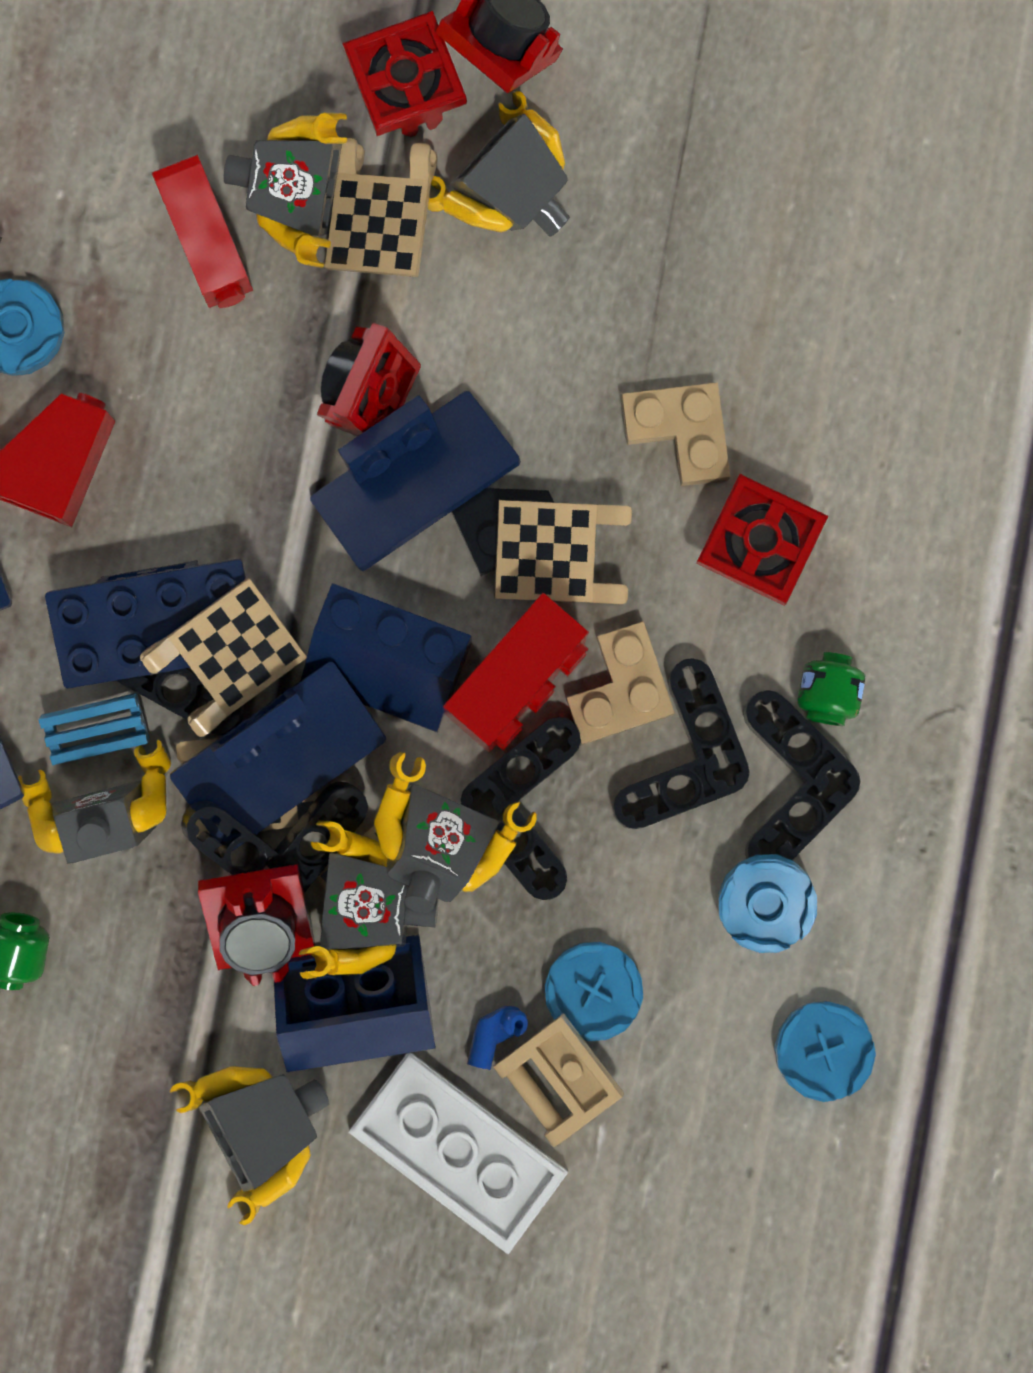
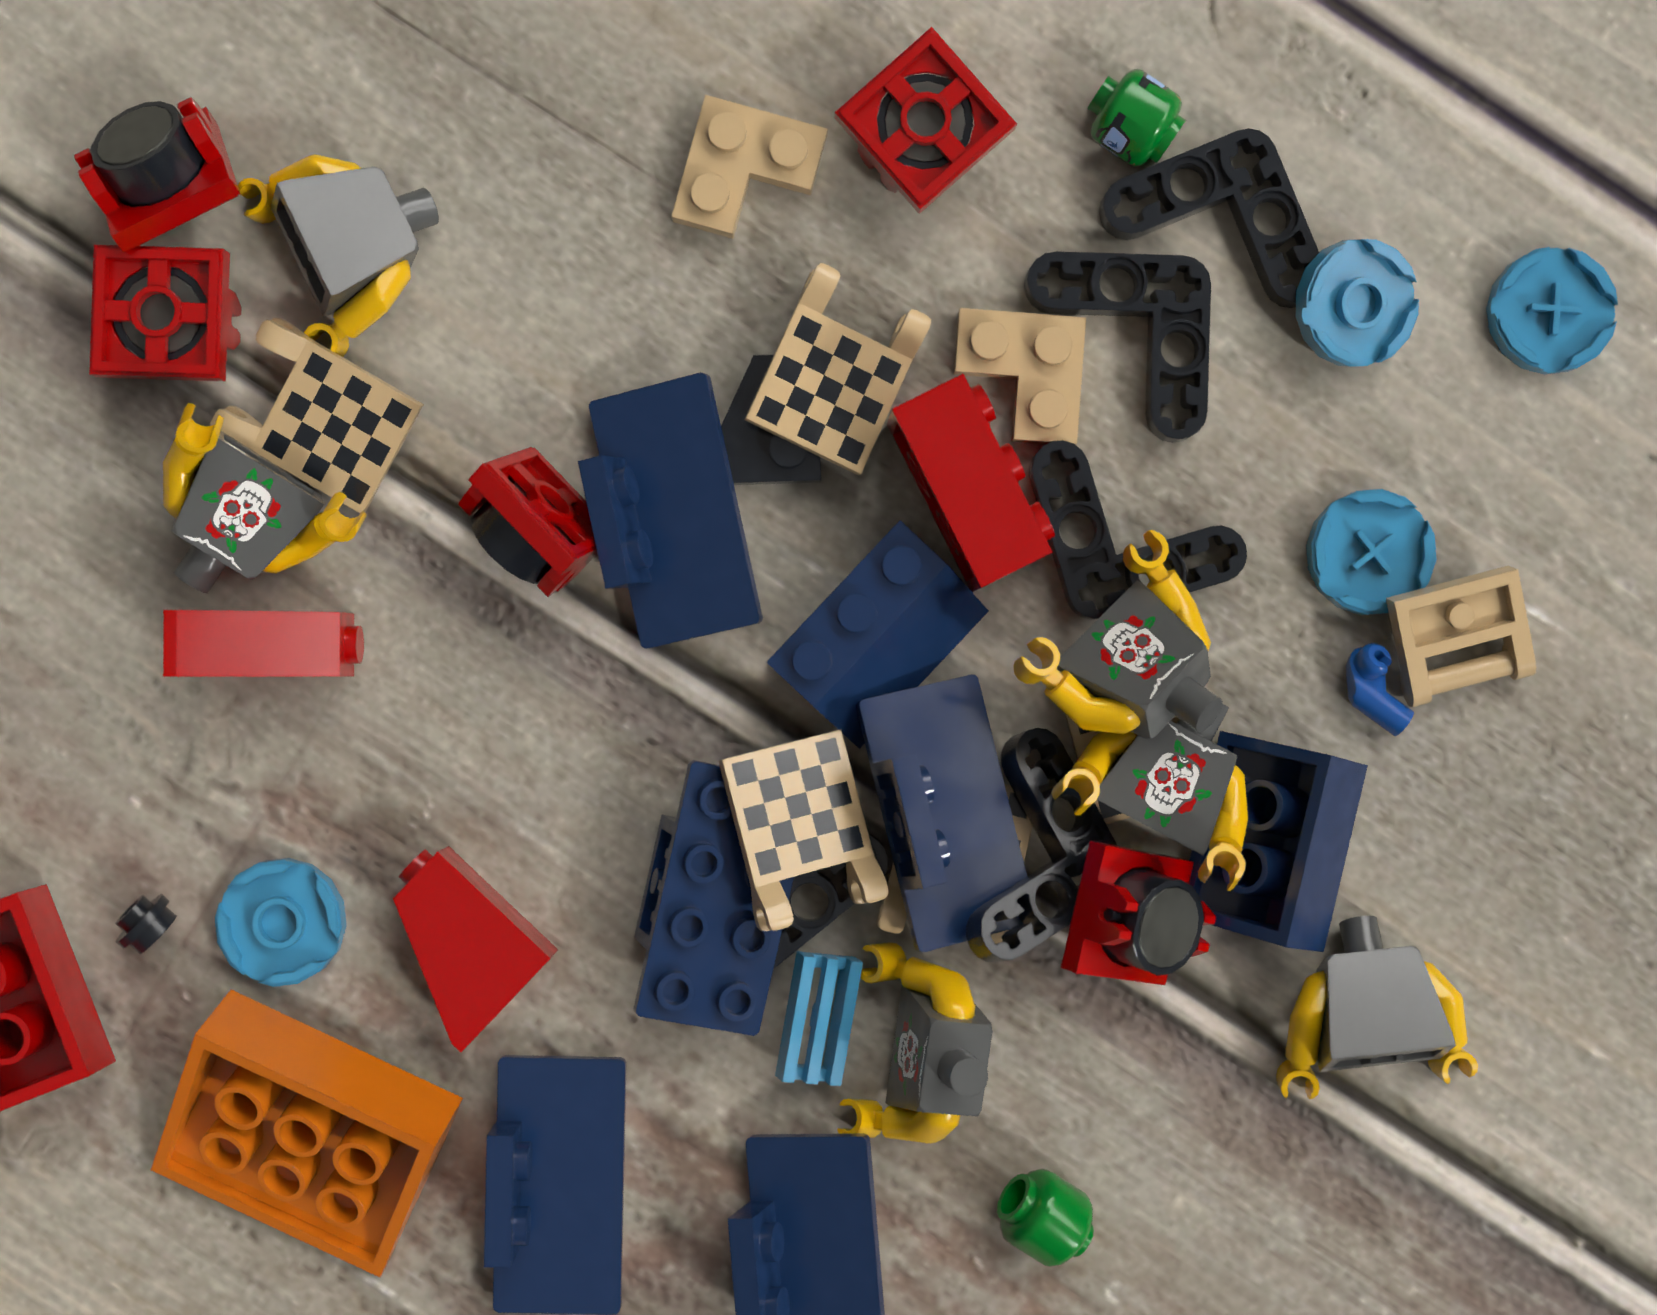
camera: 65 degrees left, 5 degrees up
white tile [348,1052,568,1254] -> none

